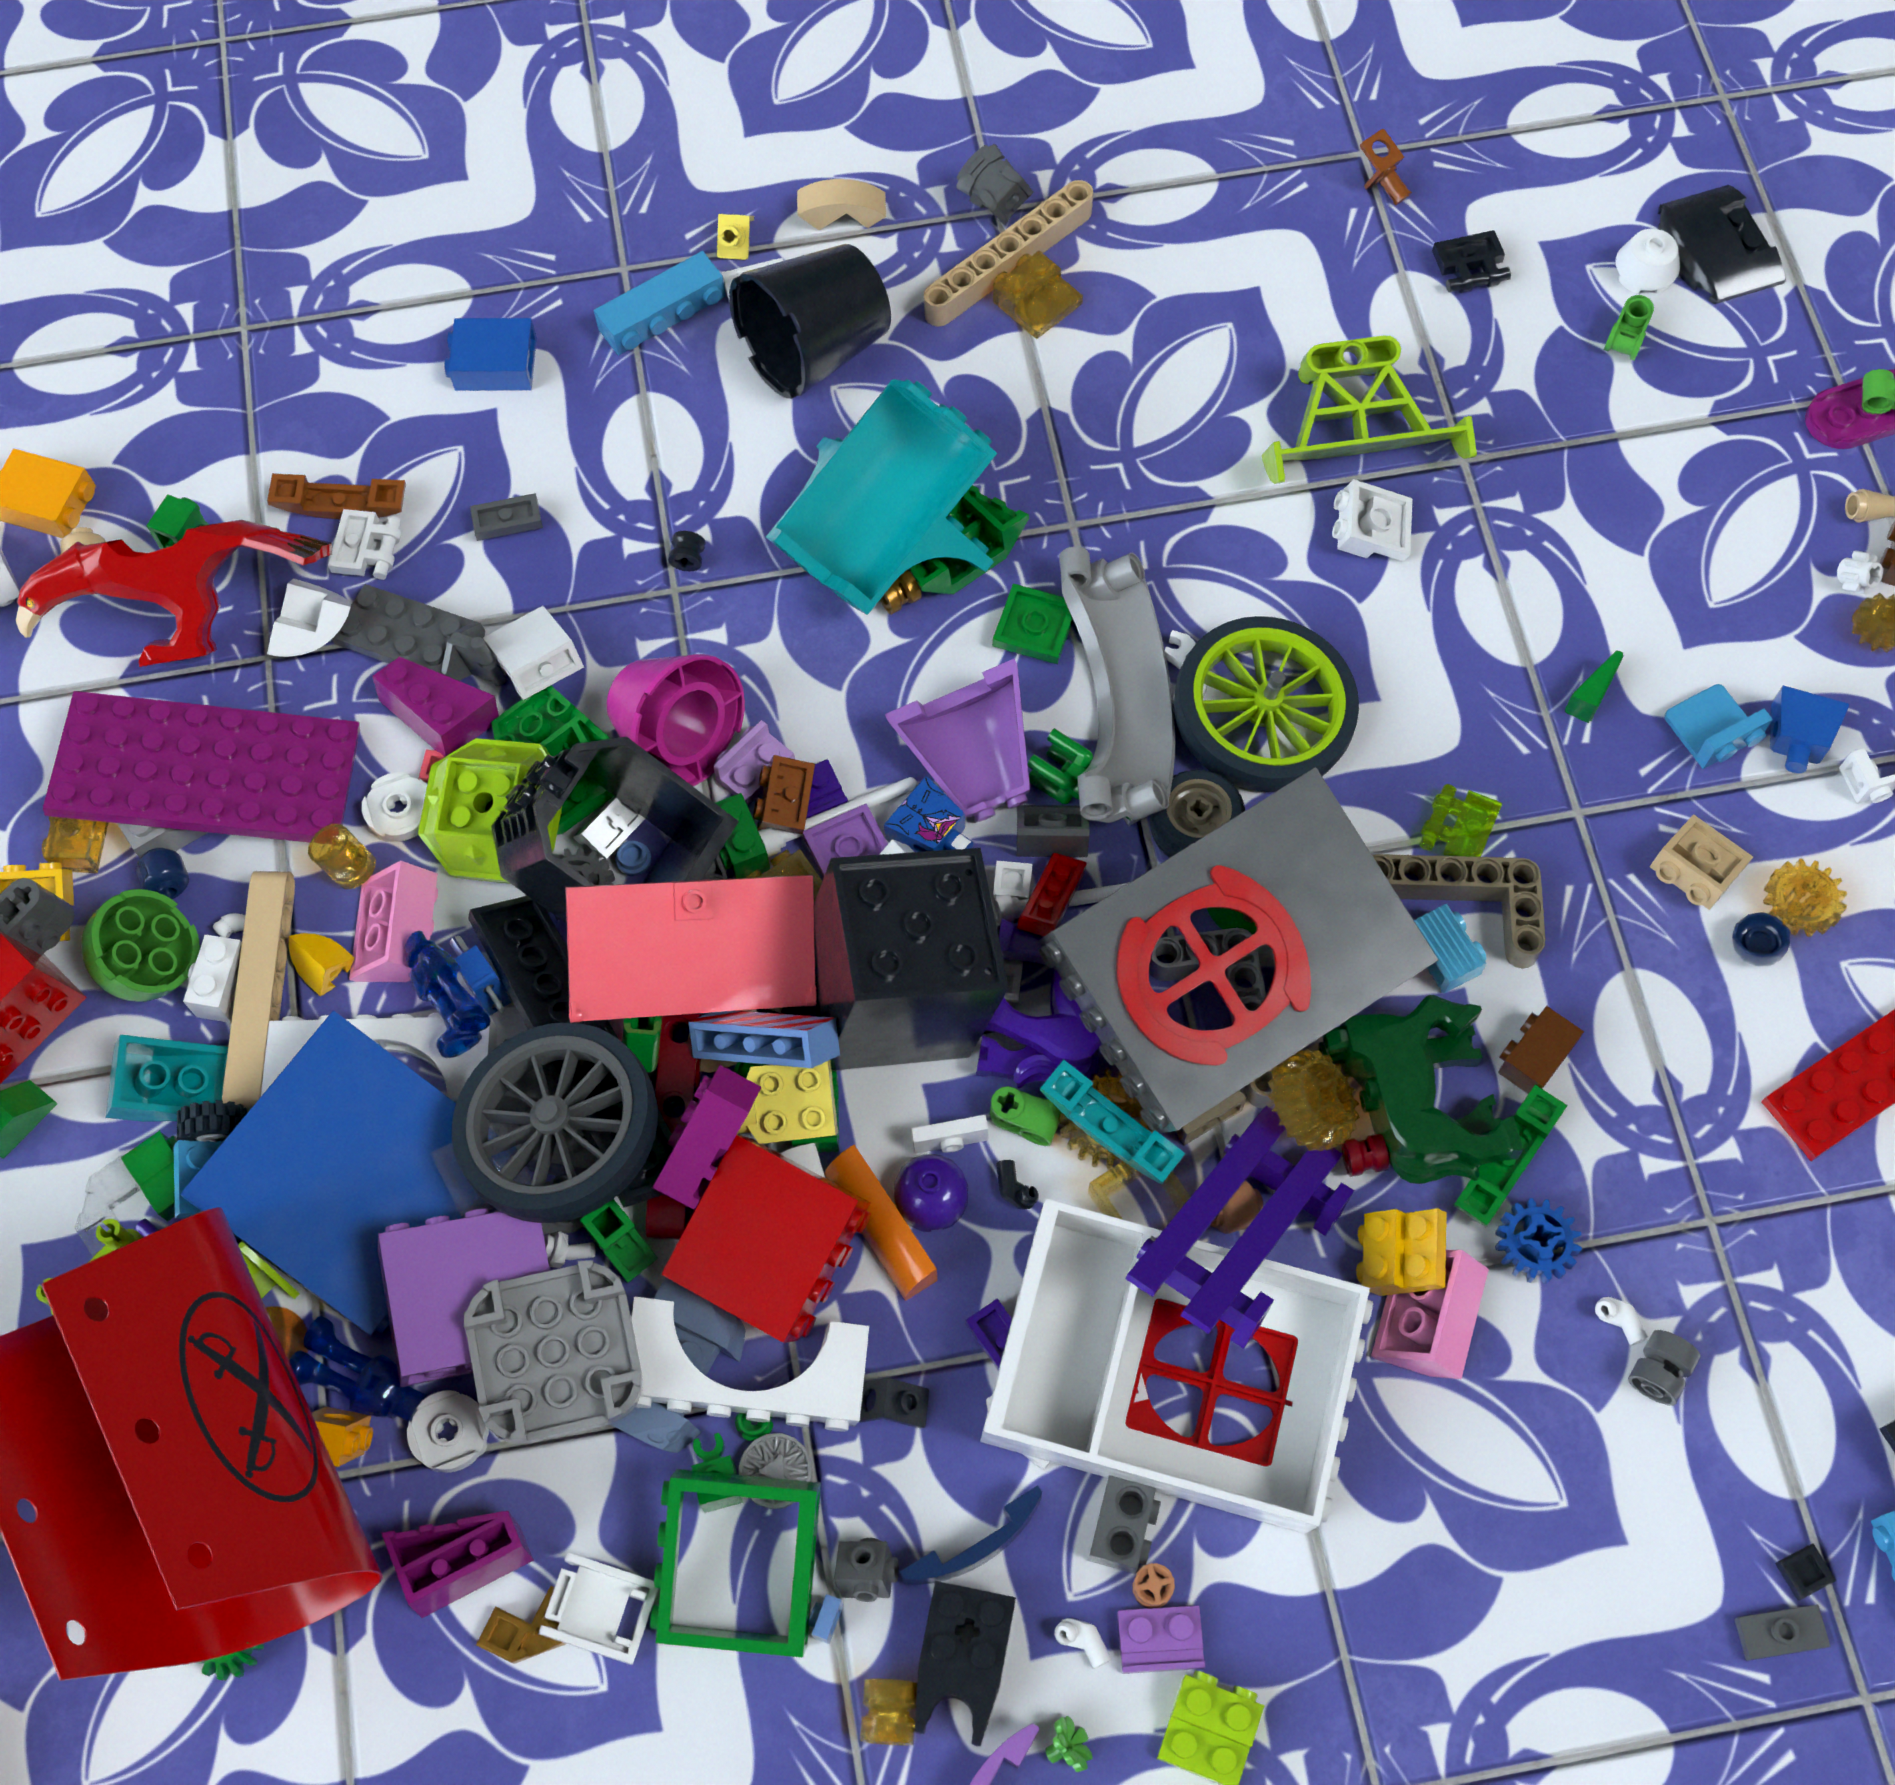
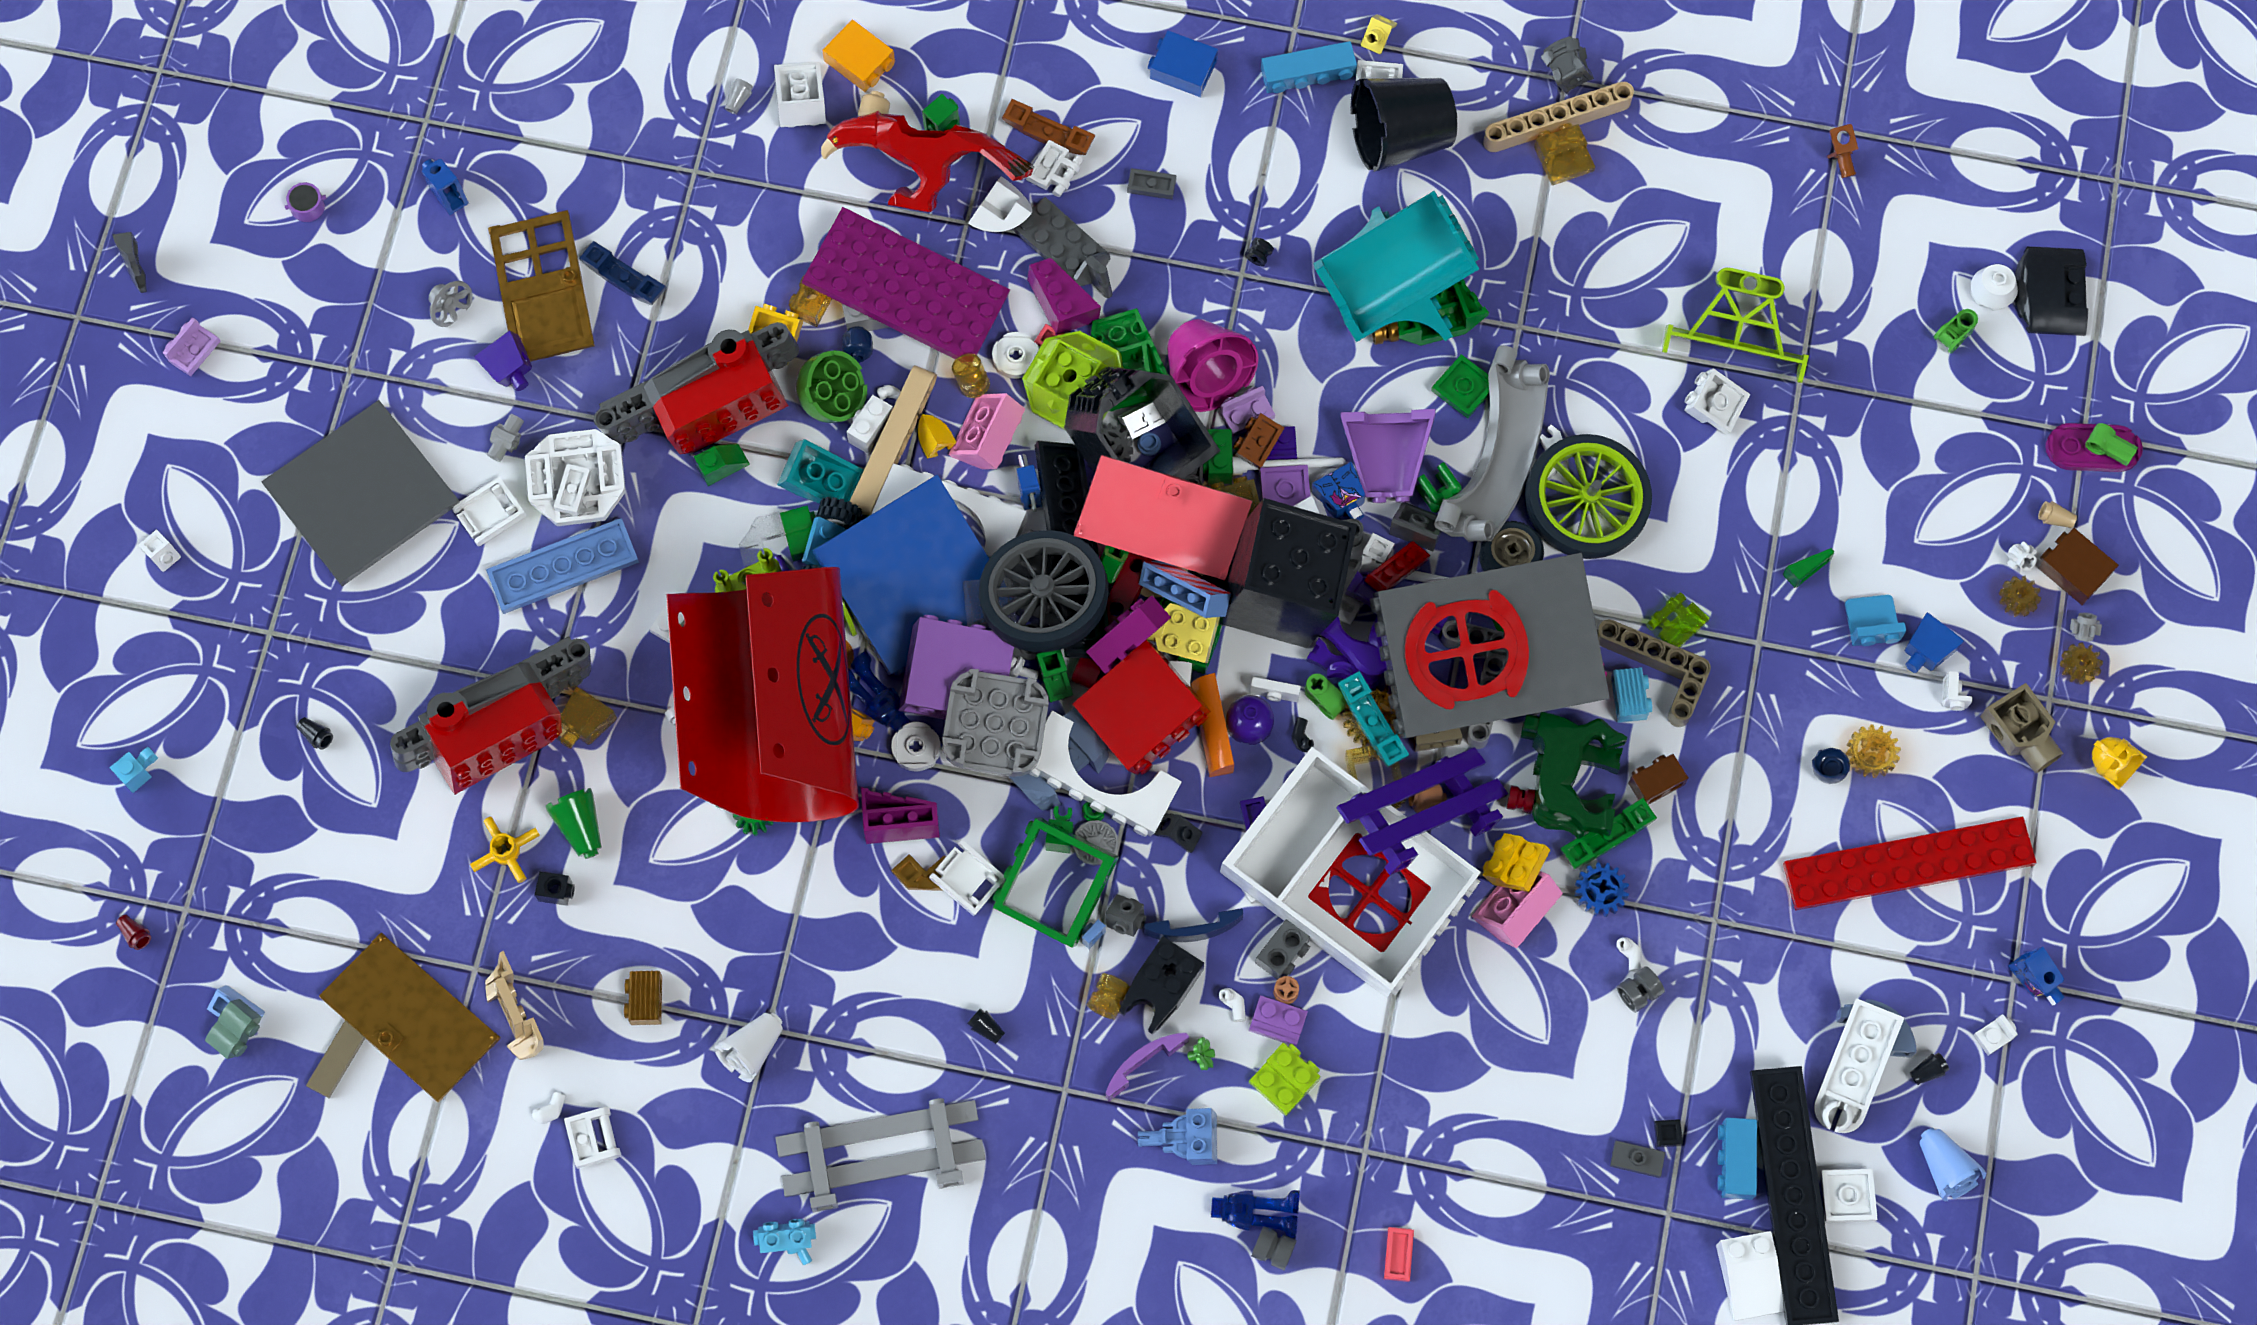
camera: 20 degrees right, 5 degrees up
clear blue piece [404,931,491,1058] -> none
white panel [483,606,584,700] -> none
tan brick [797,179,886,230] -> none
clear yellow gear [1268,1049,1360,1151] -> none
black plate [1432,230,1511,293] -> none
tan plate [1650,814,1753,910] -> none

